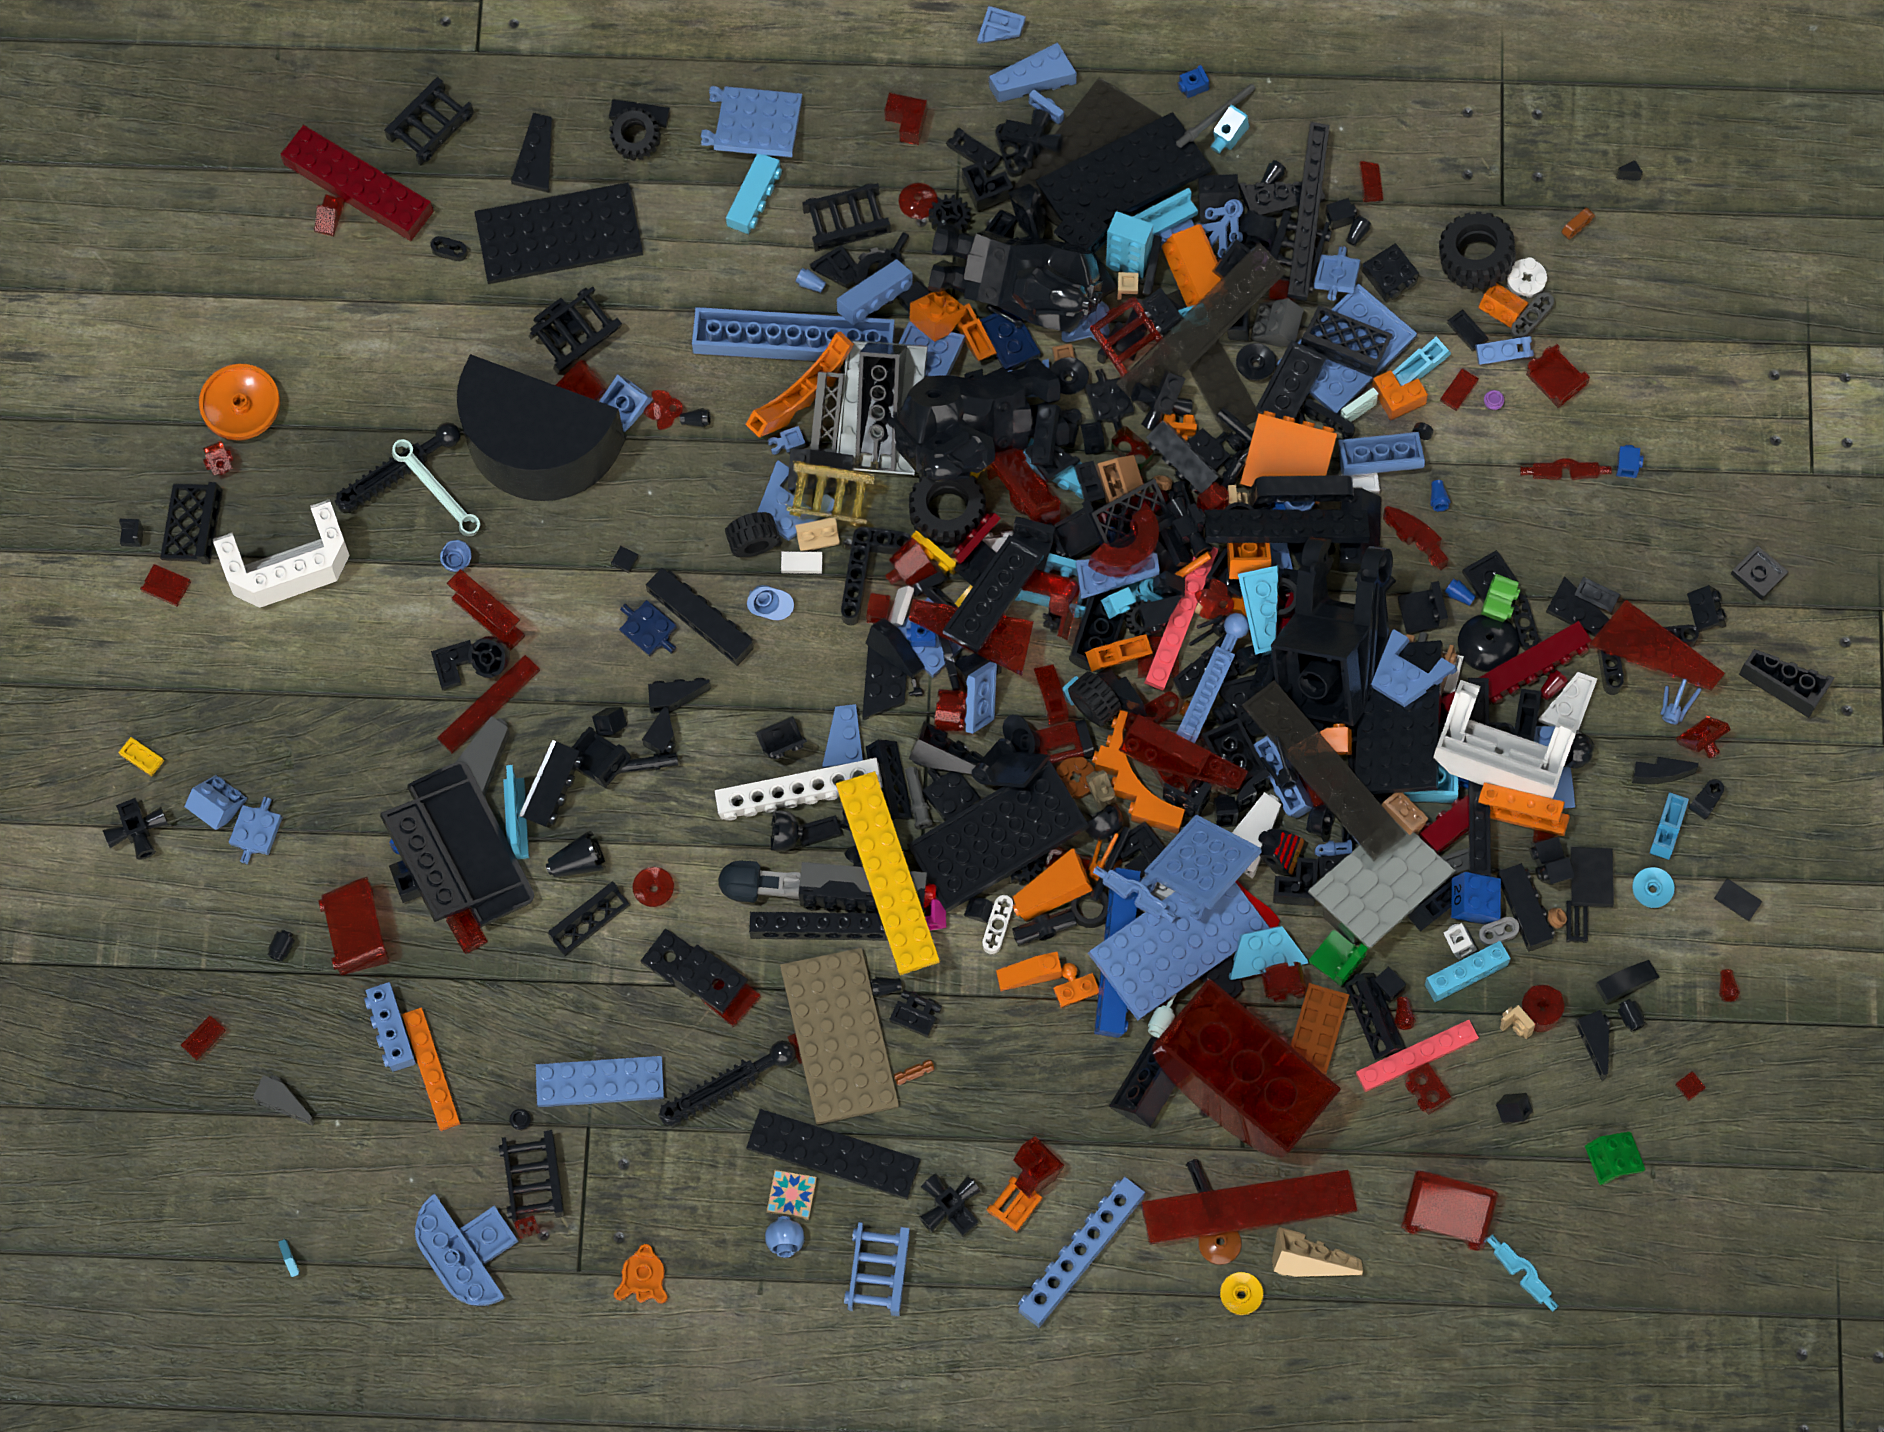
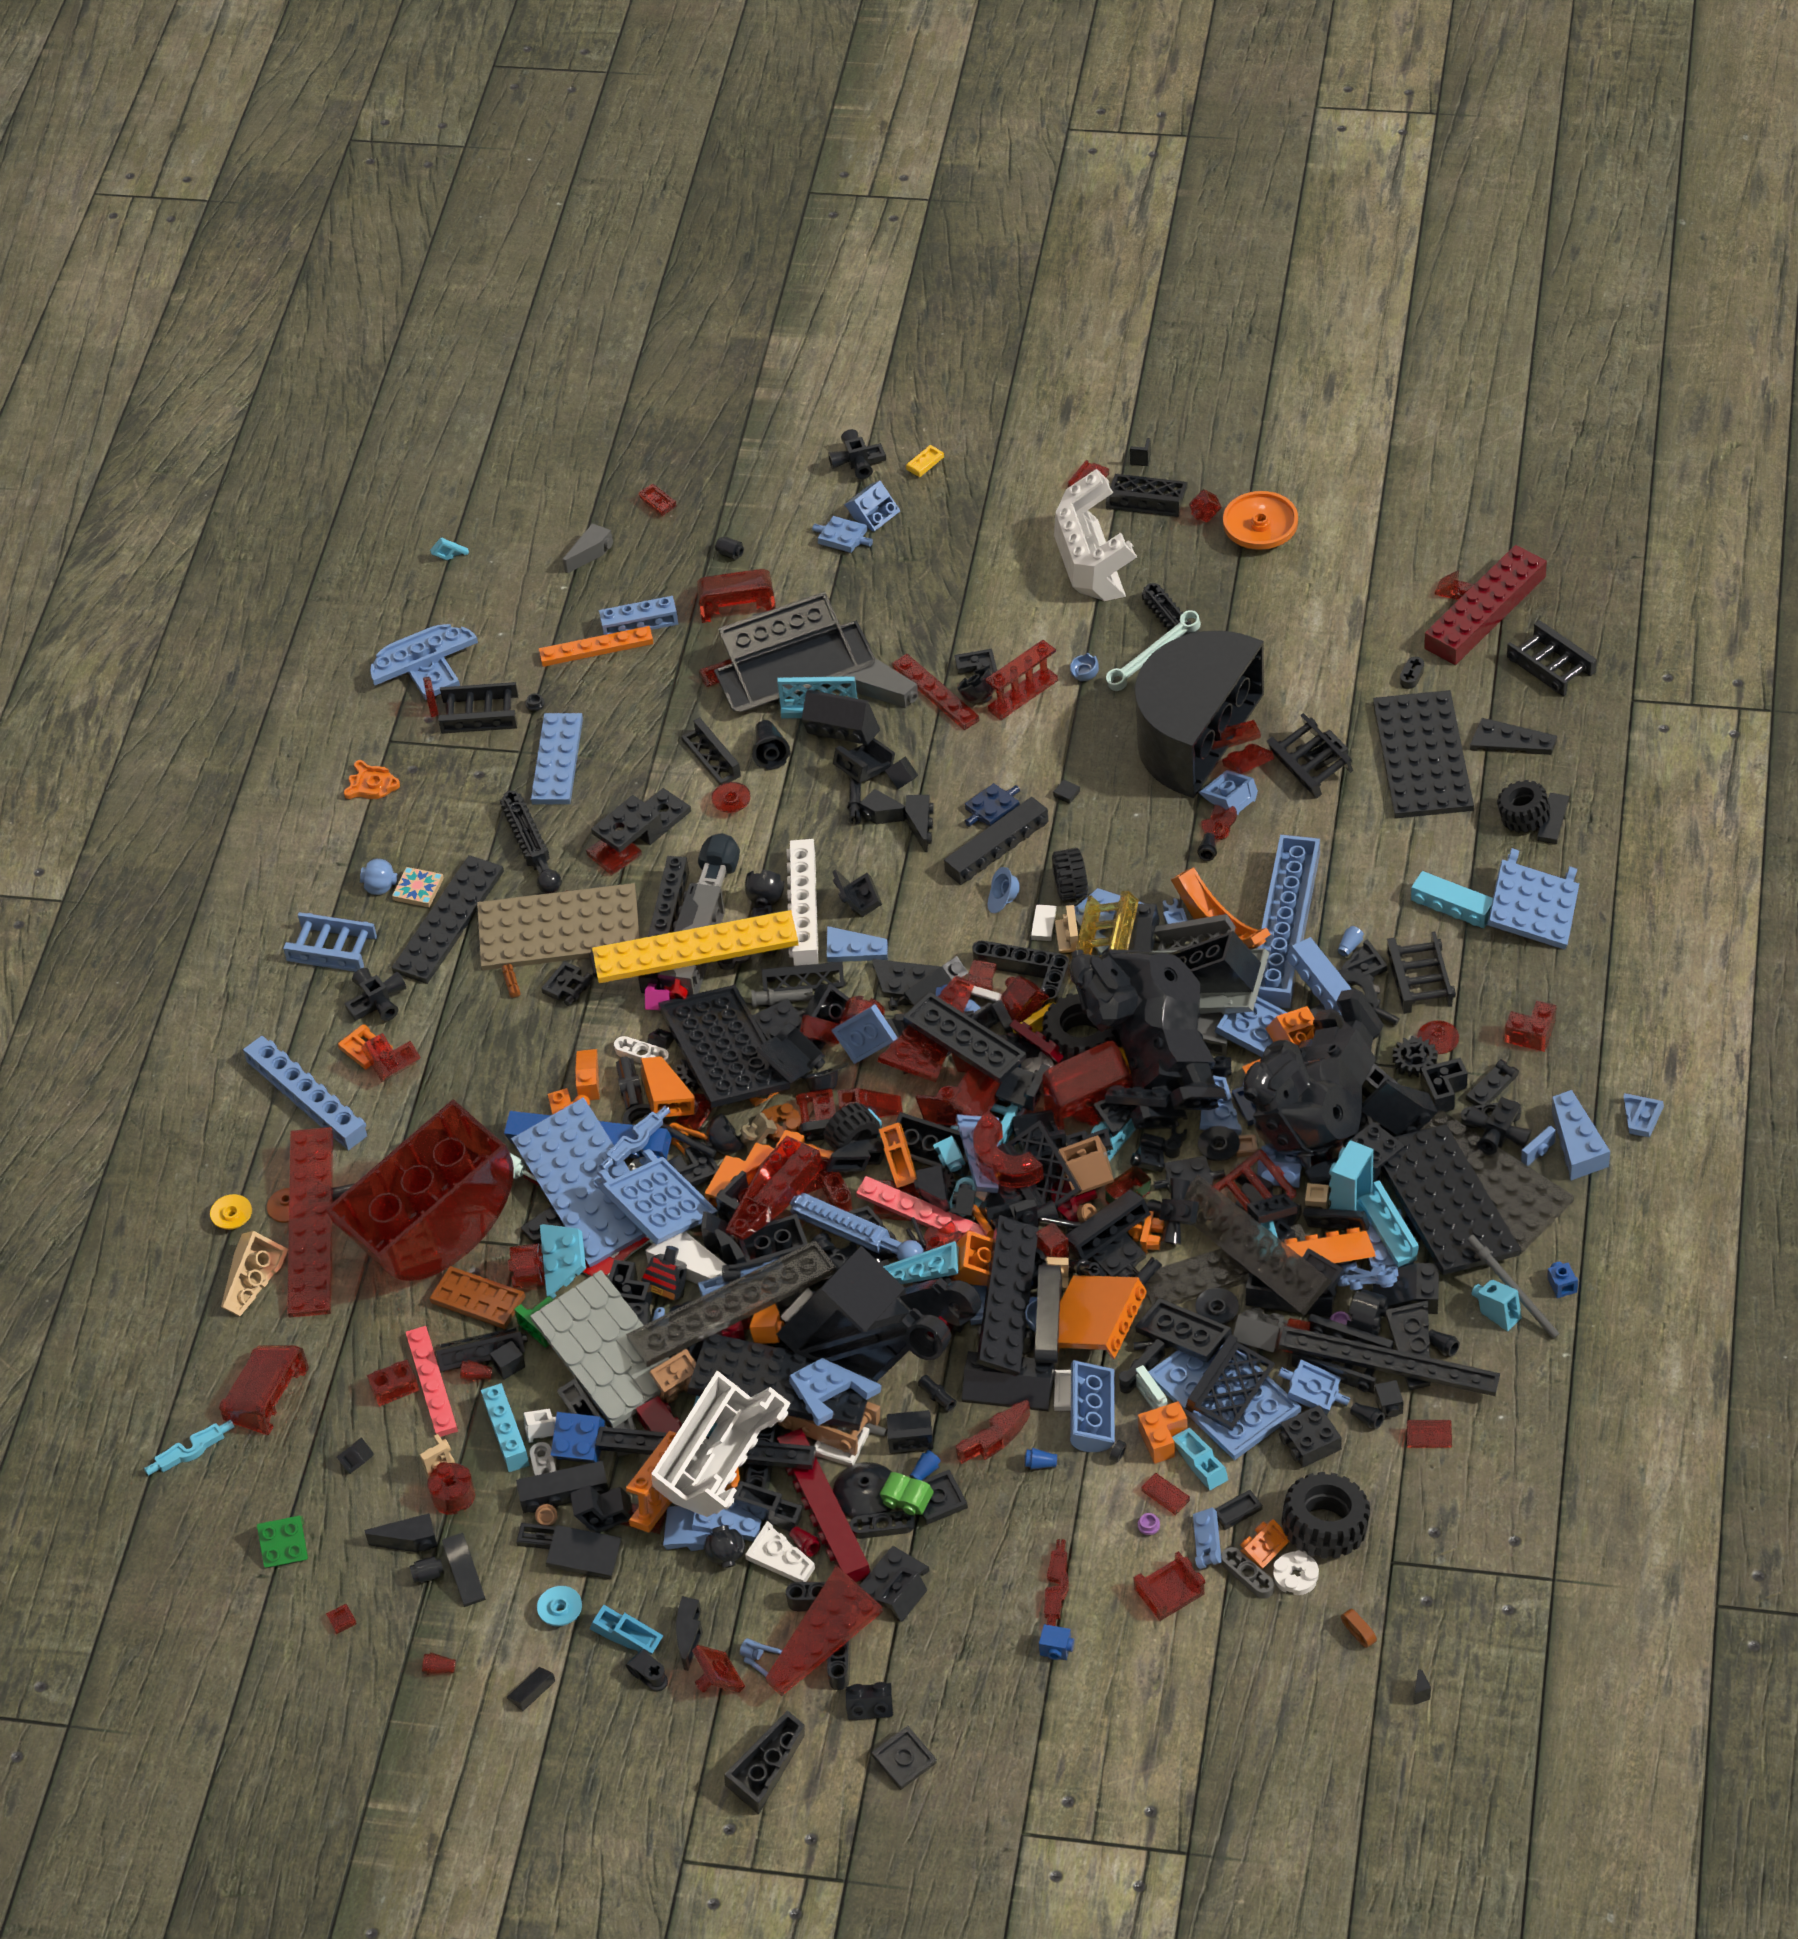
camera: 100 degrees right, 20 degrees down
none -> white tile [781,1288,813,1322]
none -> clear red tile [800,1015,839,1045]

